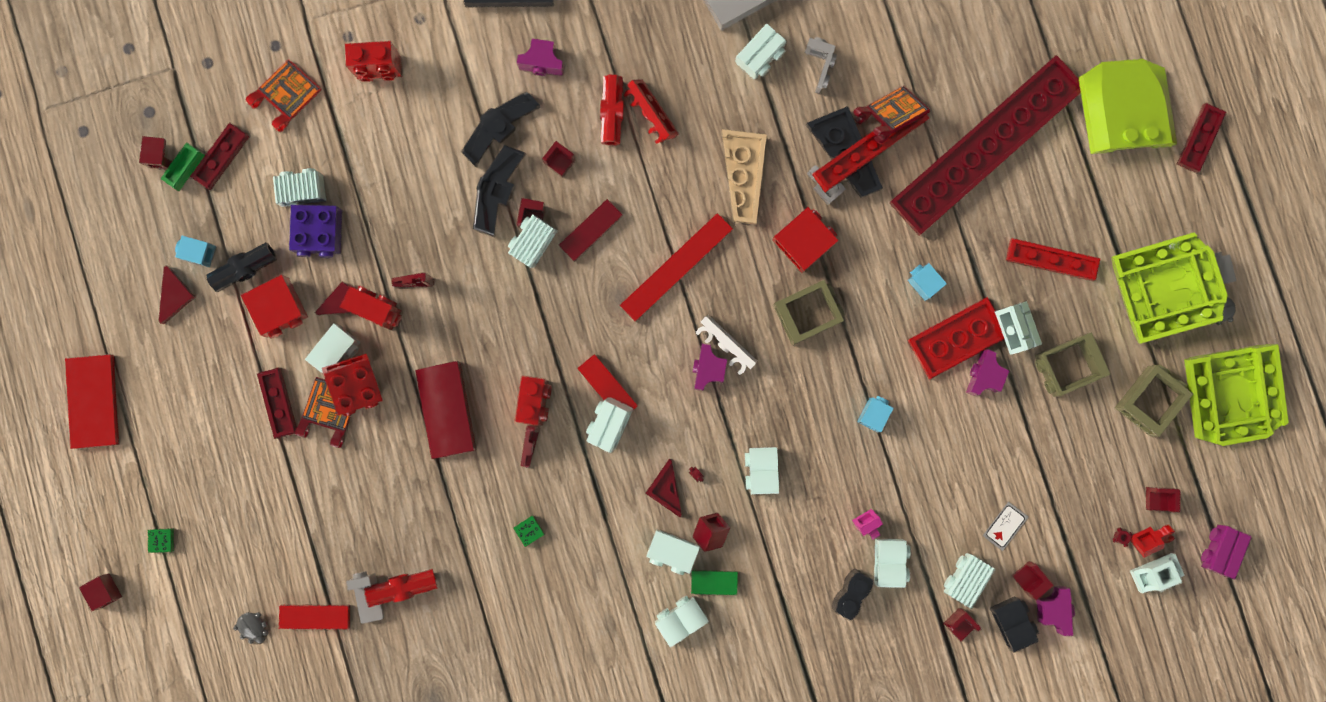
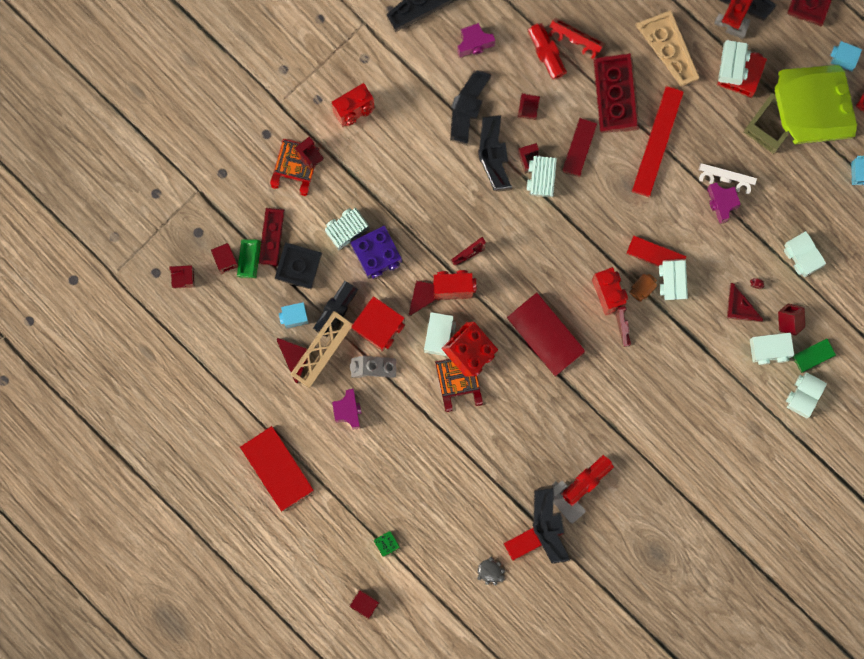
camera: 30 degrees left, 5 degrees down
dark red tile [257,367,297,439] -> none
green tile [513,515,545,547] -> none
none -> dark red panel [169,265,195,289]
none -> black plate [274,242,322,290]
none -> tan fence [290,311,353,388]
none -> dark red panel [295,136,324,170]
none -> magenta brick [332,389,362,430]
none -> light grey bracket [350,356,396,378]
none -> black plate [532,485,571,564]
none -> dark red slope [593,53,640,132]
none -> dark orange brick [629,273,657,302]
none -> light aqua brick [718,40,751,85]
none -> lime wedge [775,65,857,144]

